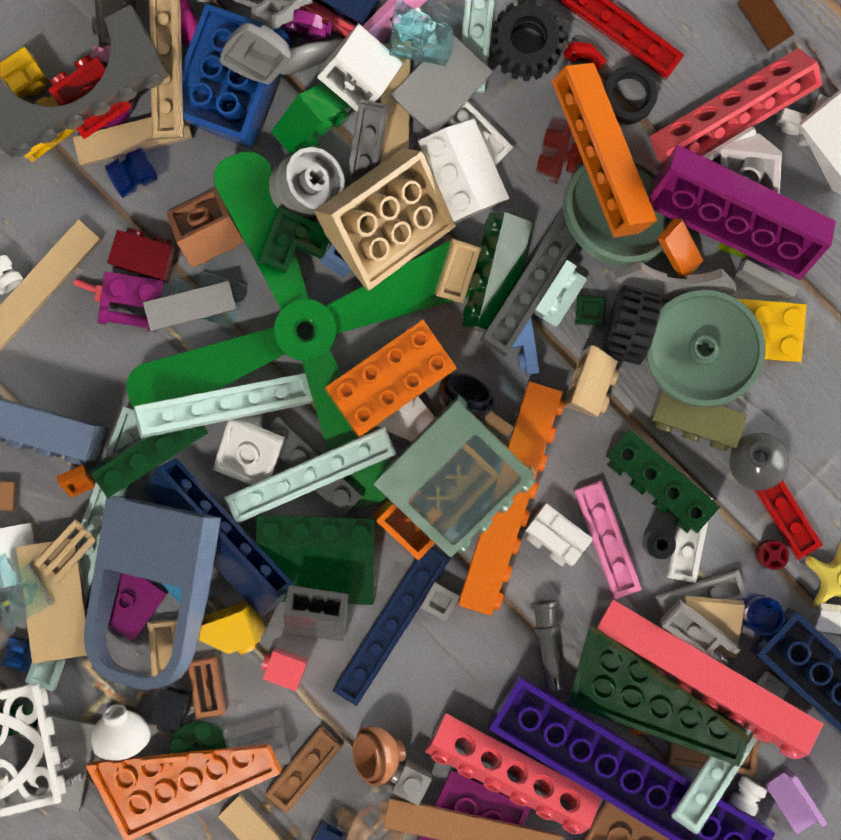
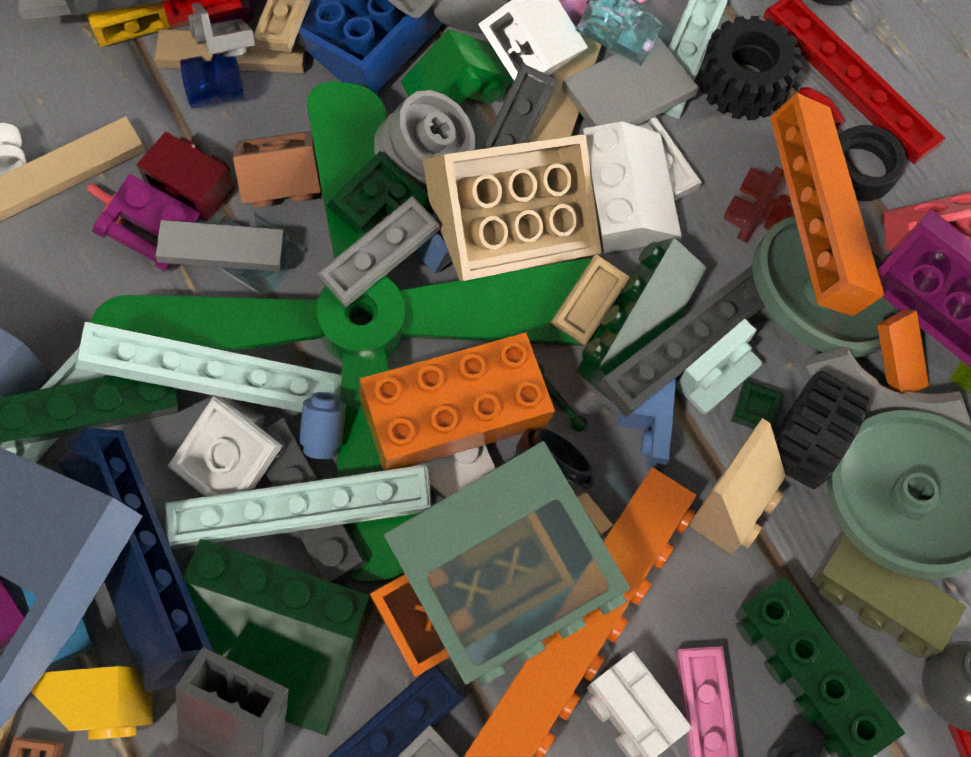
camera: 10 degrees right, 20 degrees down
none -> light grey bracket [187,3,255,57]
none -> medium blue brick [300,392,346,459]
none -> light grey tile [317,196,440,308]
none -> dark green hinge [538,363,587,432]

